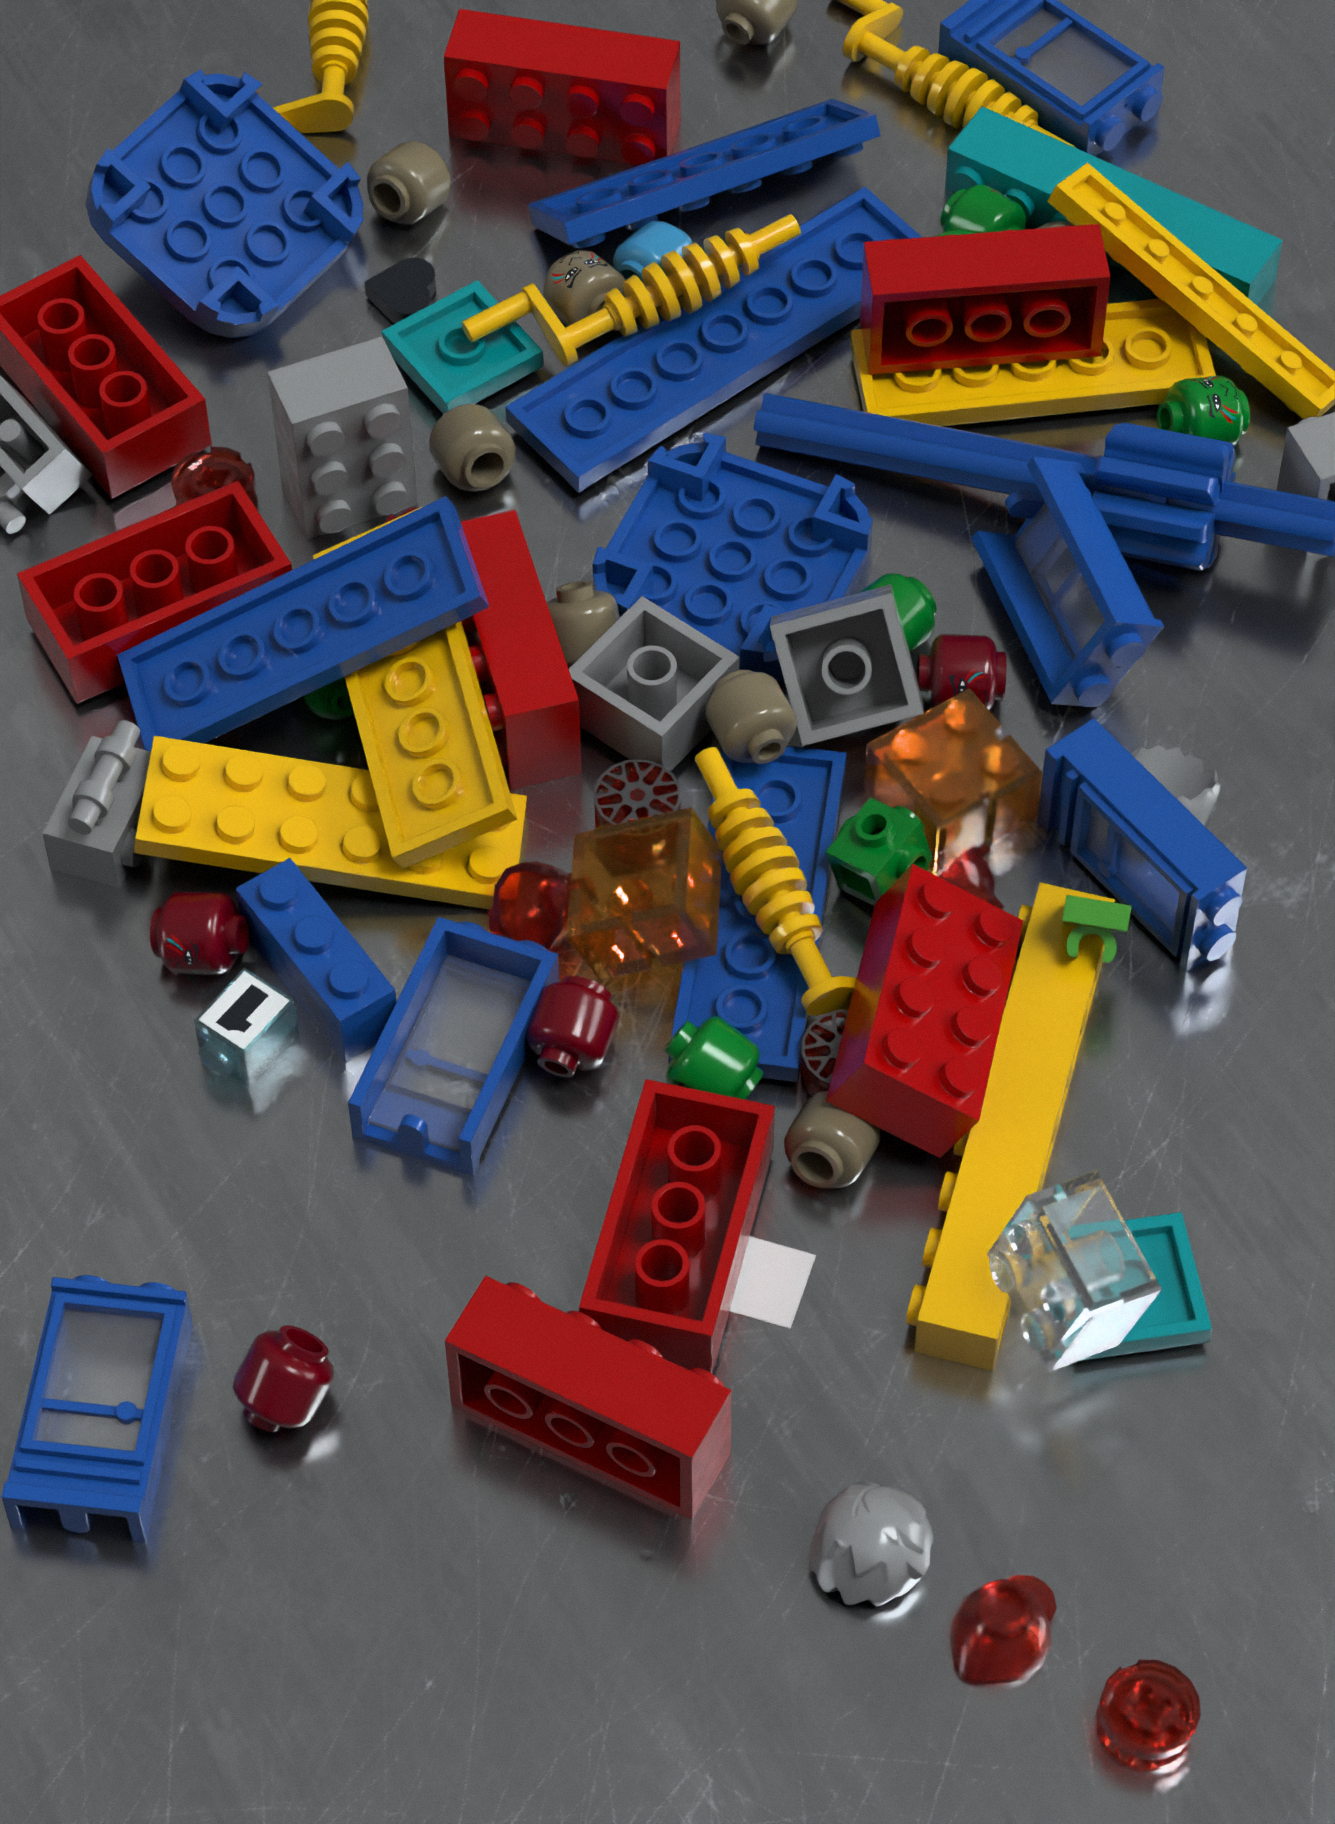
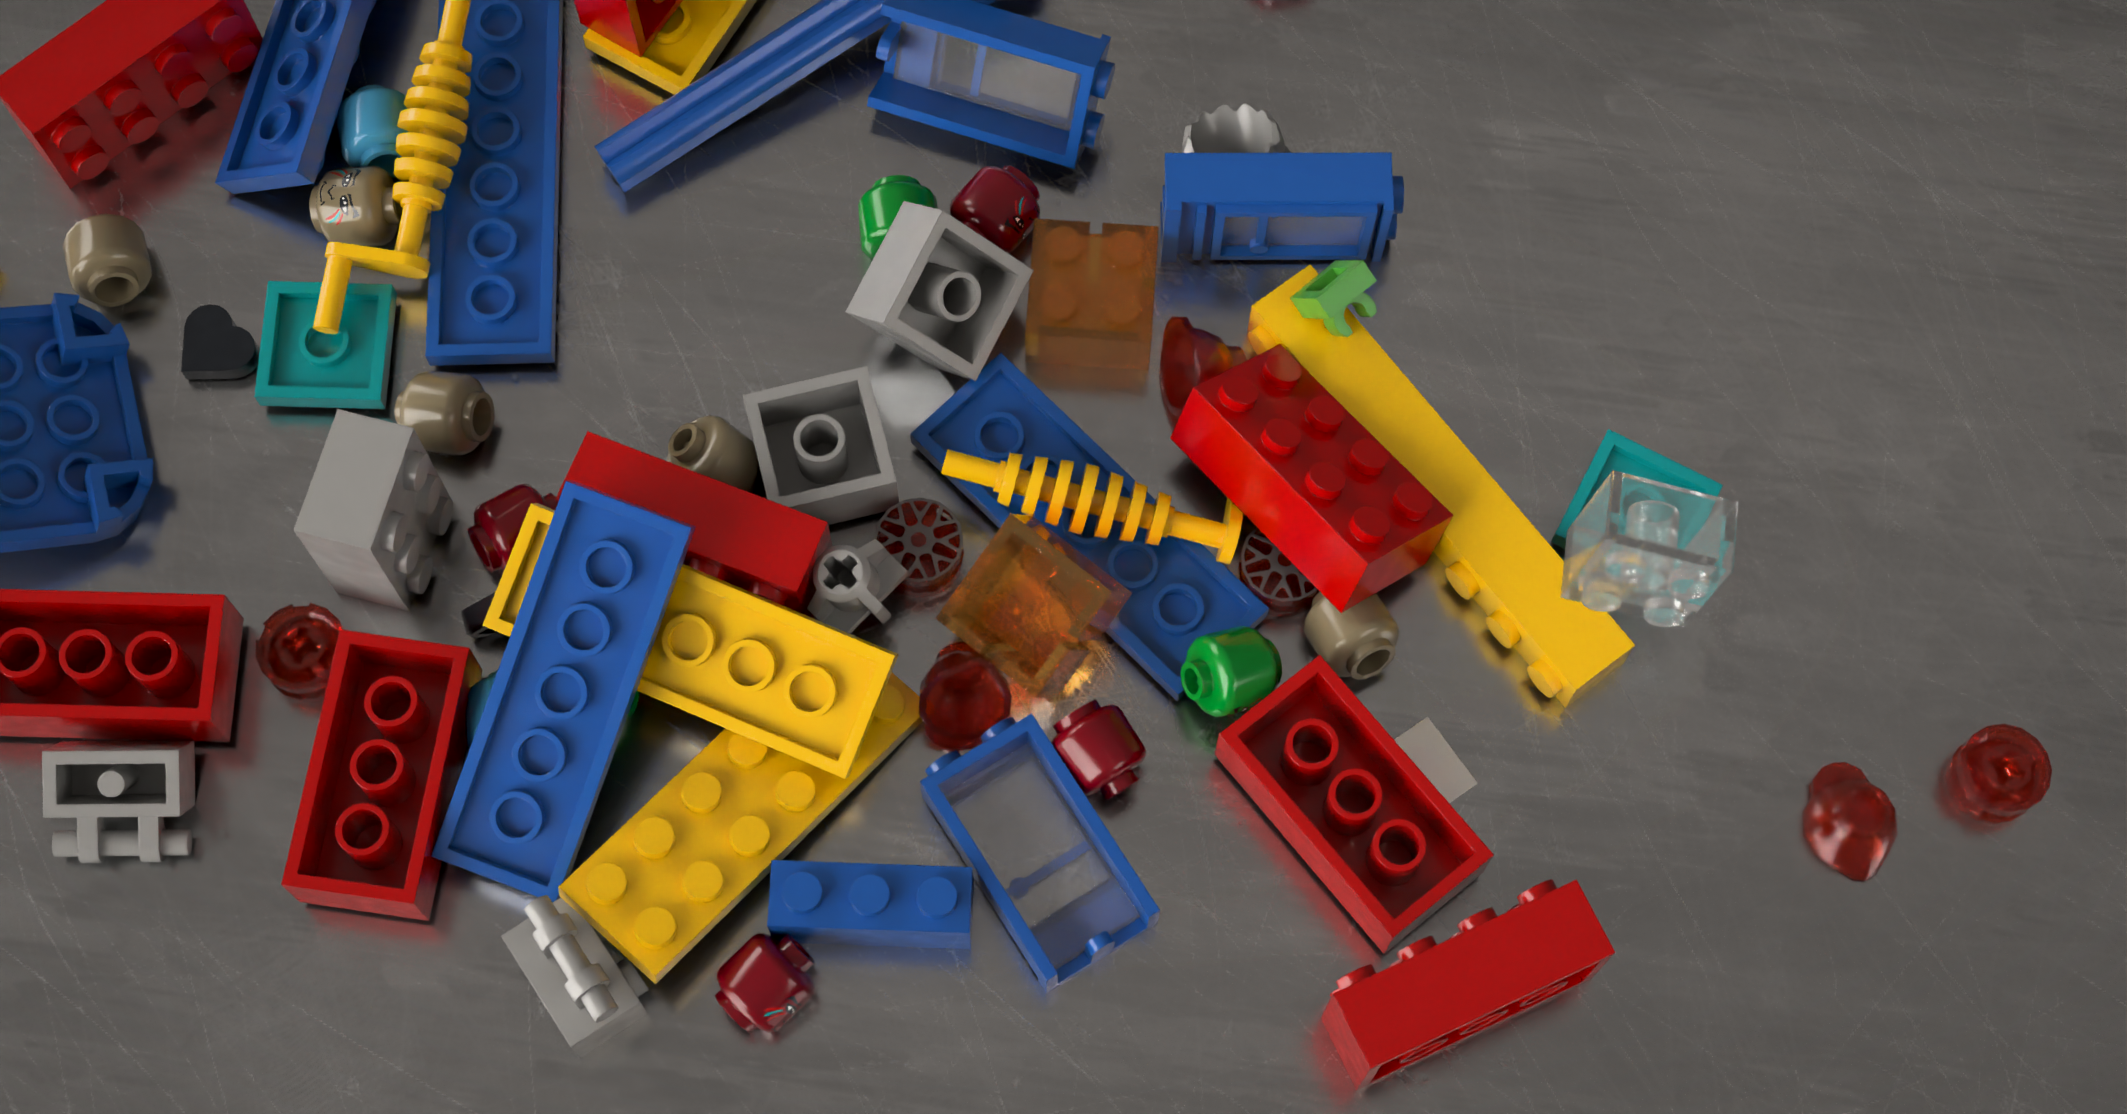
camera: 55 degrees left, 15 degrees up
brick [194,968,299,1088] -> none
blue tile [592,433,873,680] -> none
dark tan head [705,670,797,764] -> none
light grey hair [809,1482,933,1607] -> none
green brick [825,797,933,906] -> none
none -> light grey piece [807,539,910,634]

